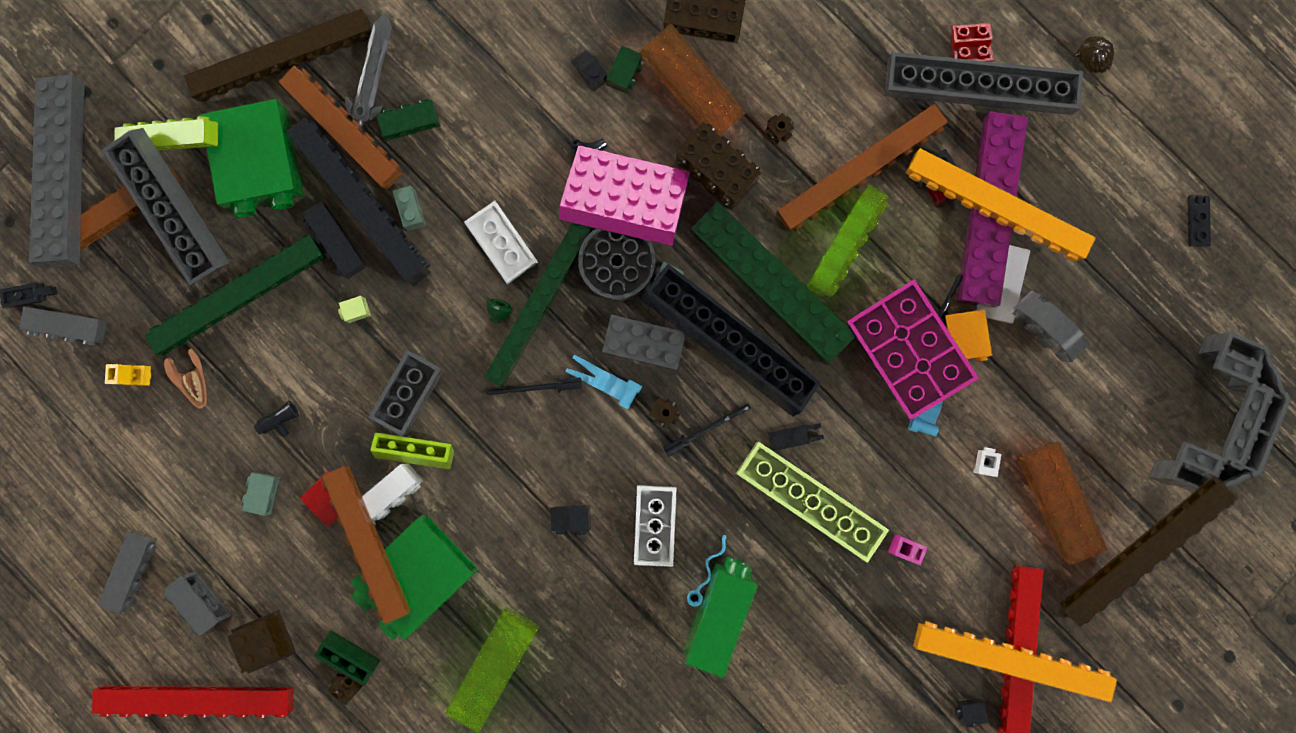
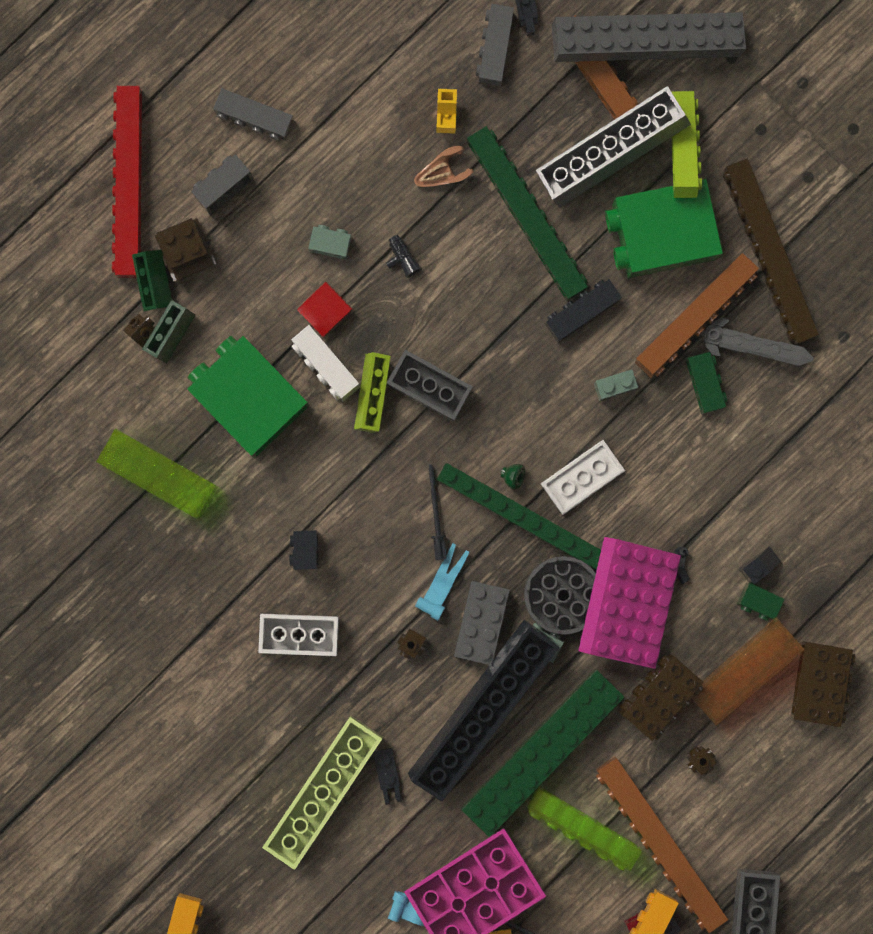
camera: 80 degrees right, 0 degrees up
black brick [286,117,431,286] -> none
dark orange brick [322,466,411,624] -> none
yellowish green brick [338,296,371,323] -> none
black piece [663,403,751,457] -> none
green brick [683,556,758,678] -> none
medium azure flag [687,535,726,607] -> none
dark pink brick [887,534,928,566] -> none
none -> dark green brick [132,249,172,311]

